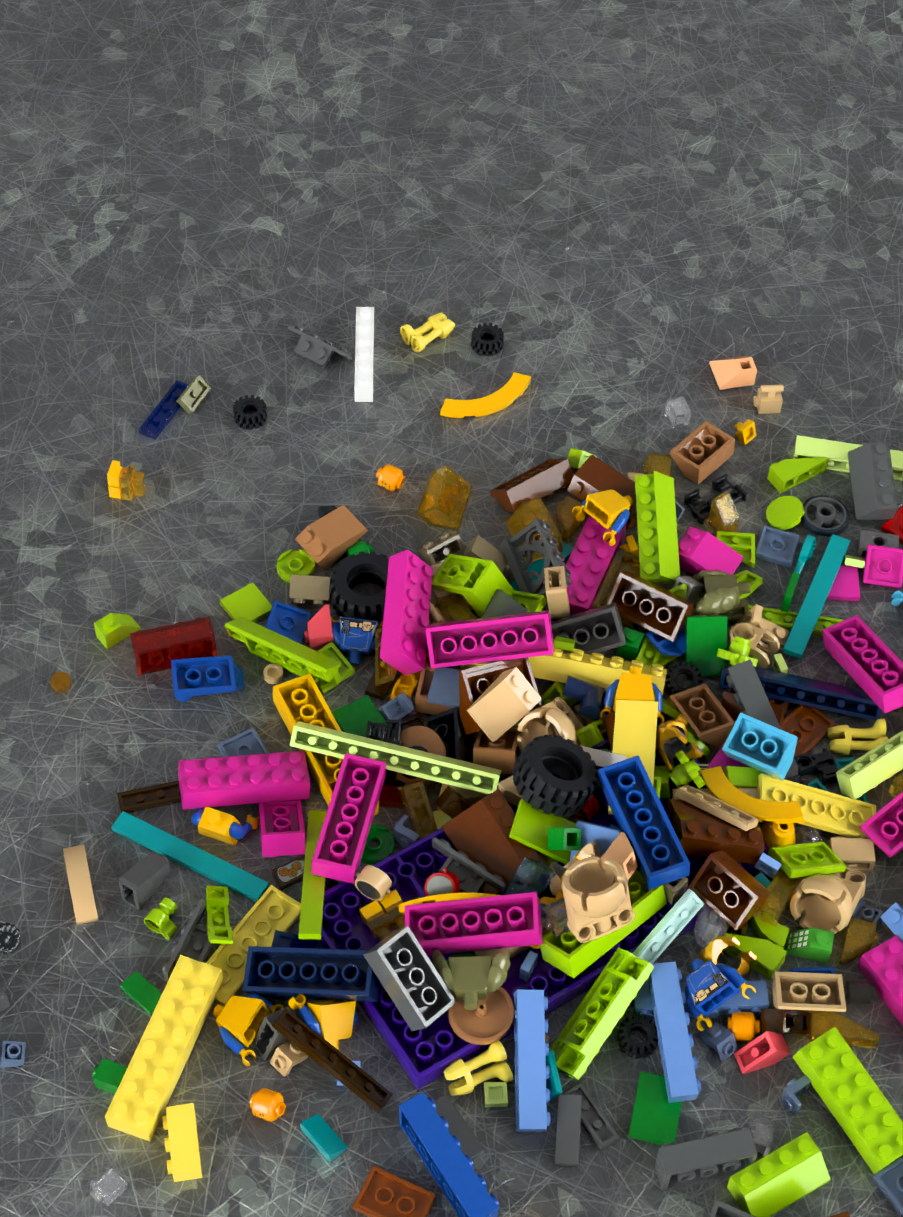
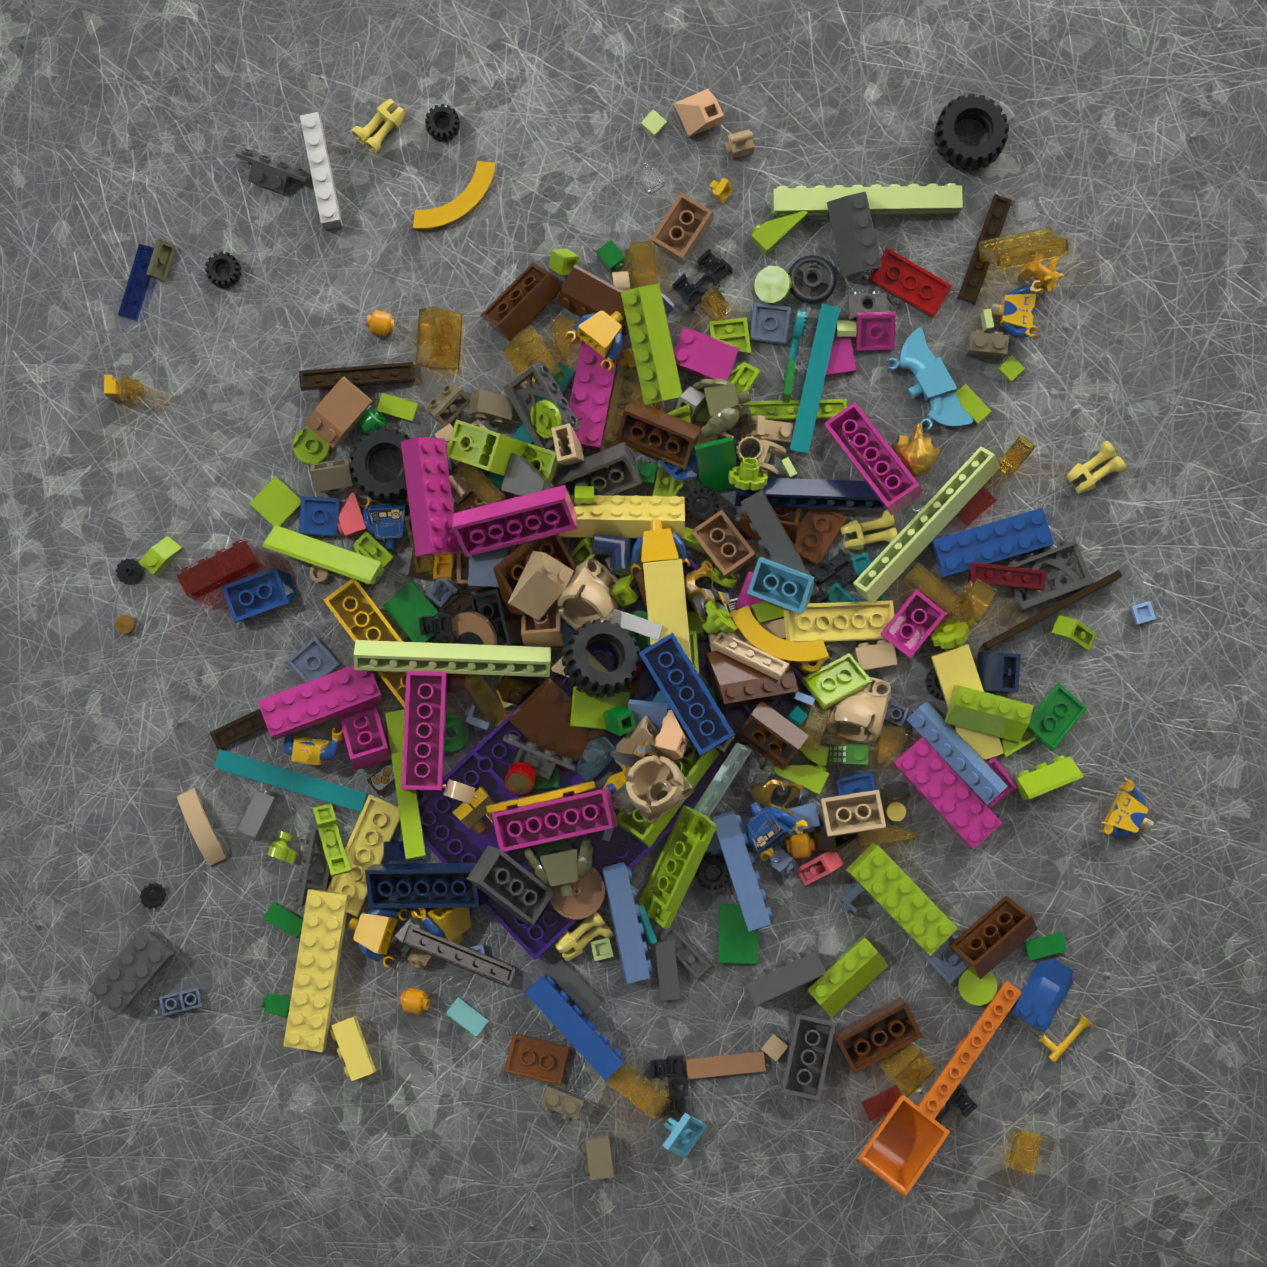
camera: 10 degrees left, 30 degrees up
none -> black piece [116,558,143,585]
none -> dark brown tile [299,362,415,391]
none -> lime tile [377,393,418,423]
none -> lime tile [530,400,562,439]
none -> green brick [596,240,625,273]
none -> yellowish green tile [641,110,667,137]
none -> light yellow tile [886,802,906,822]

